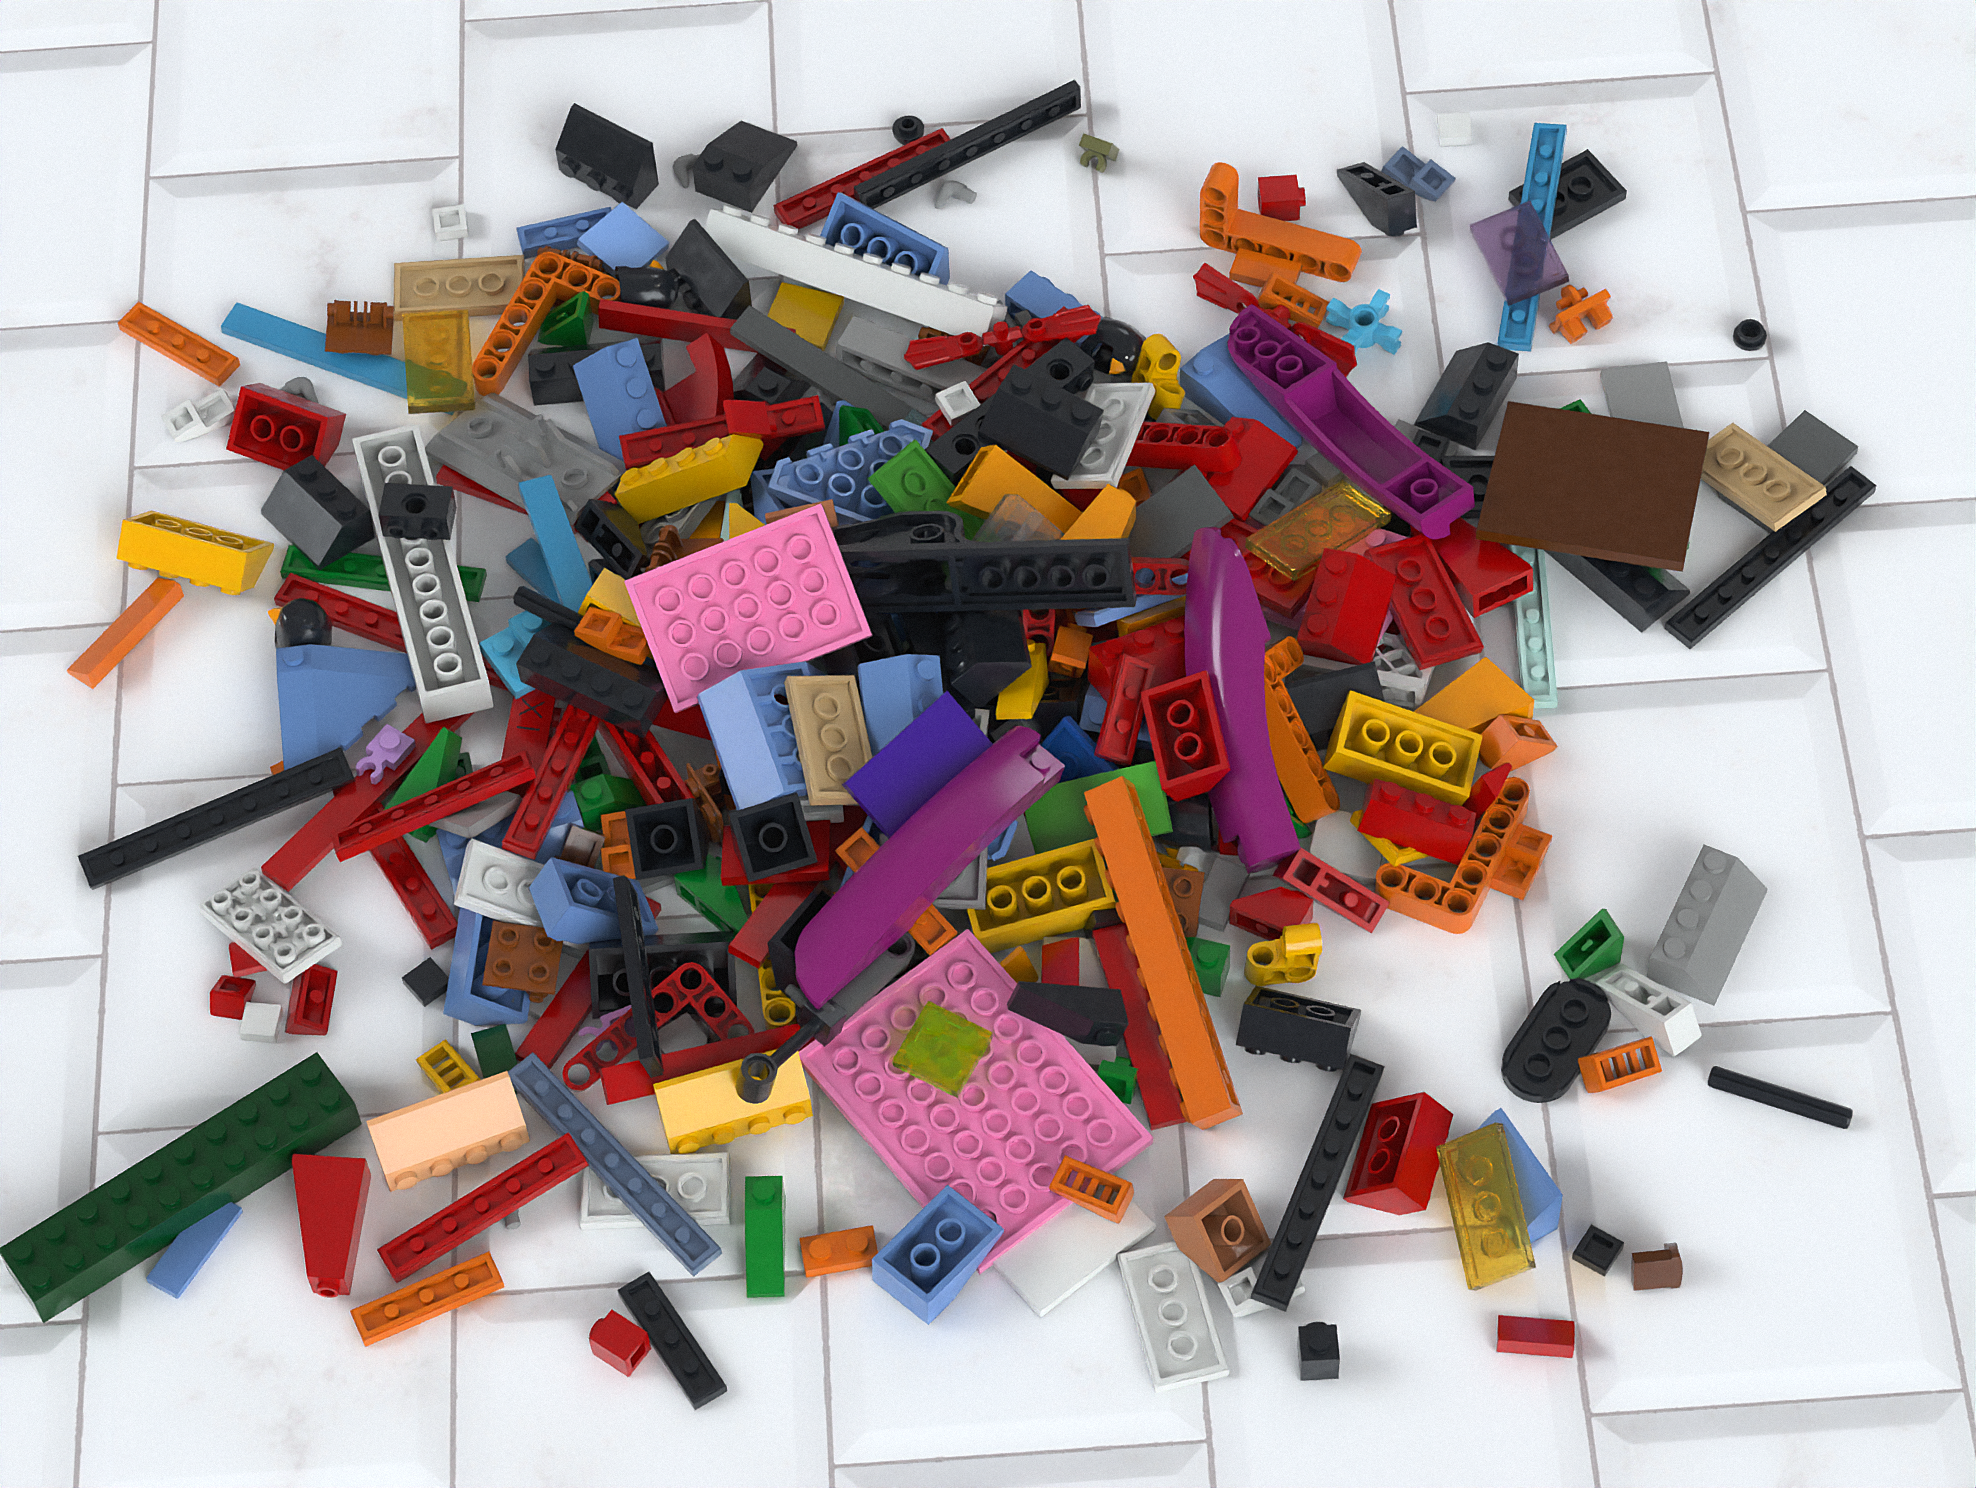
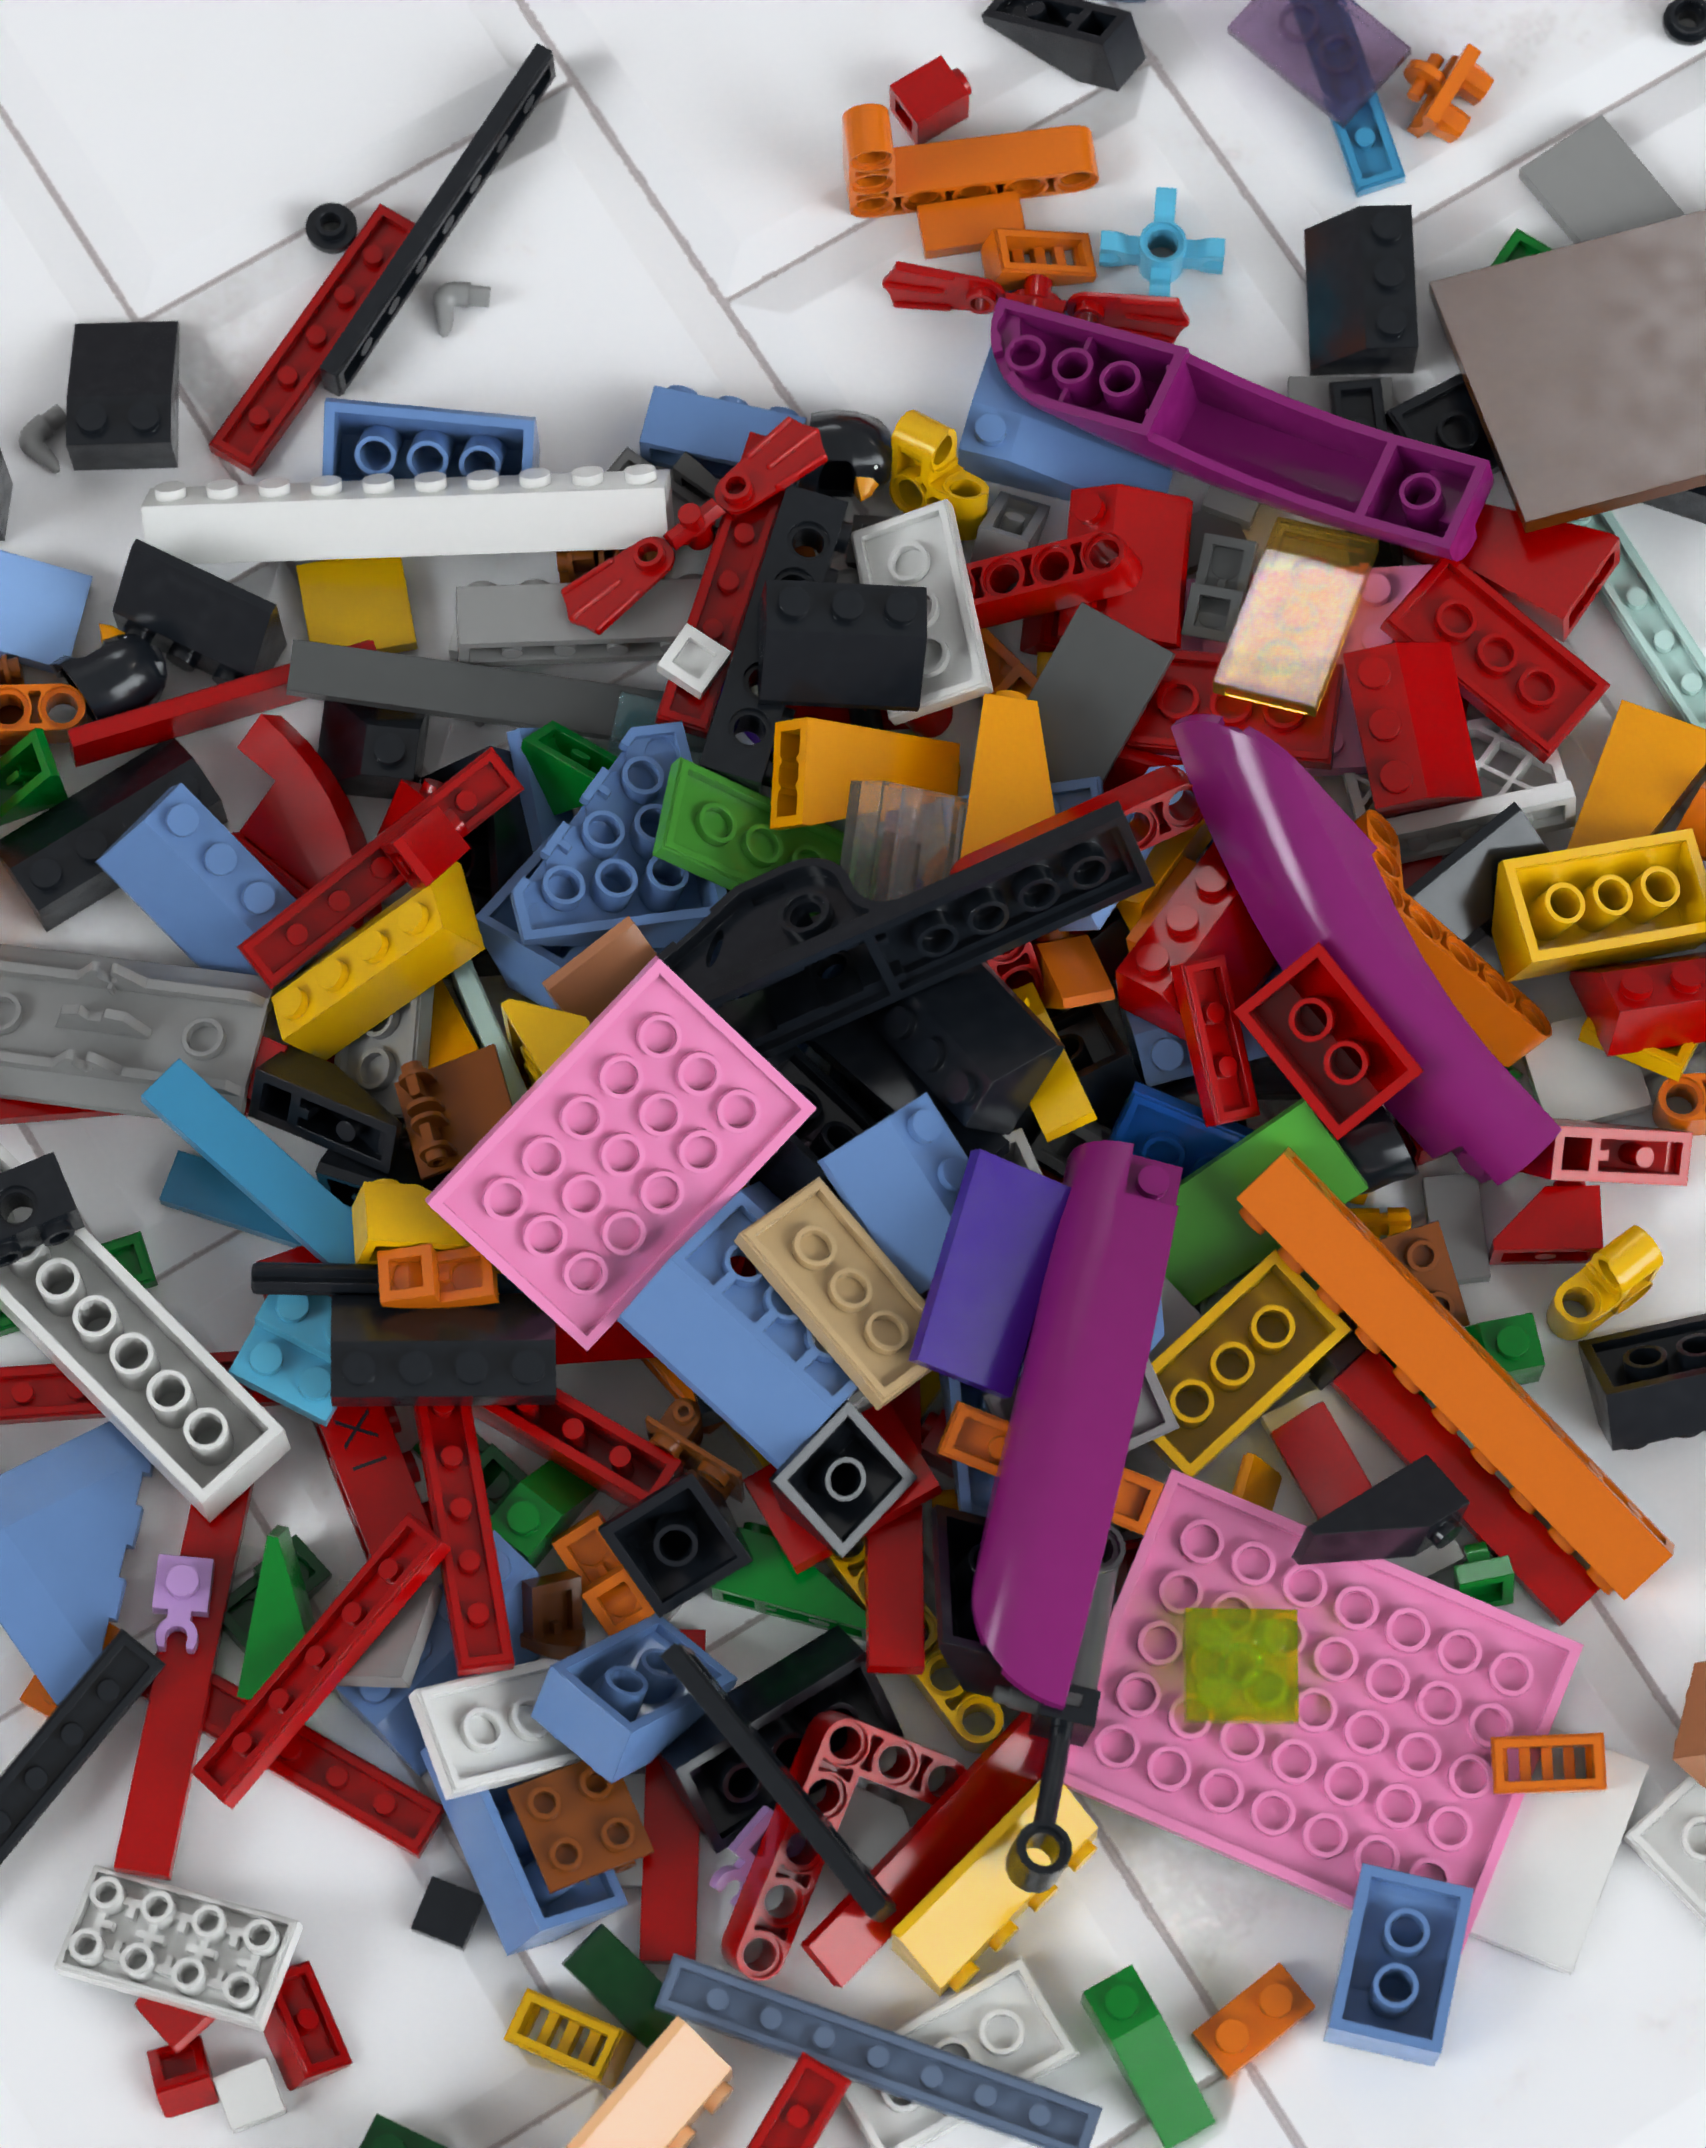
camera: 30 degrees left, 15 degrees up
olive tile [1079,133,1120,173] -> none

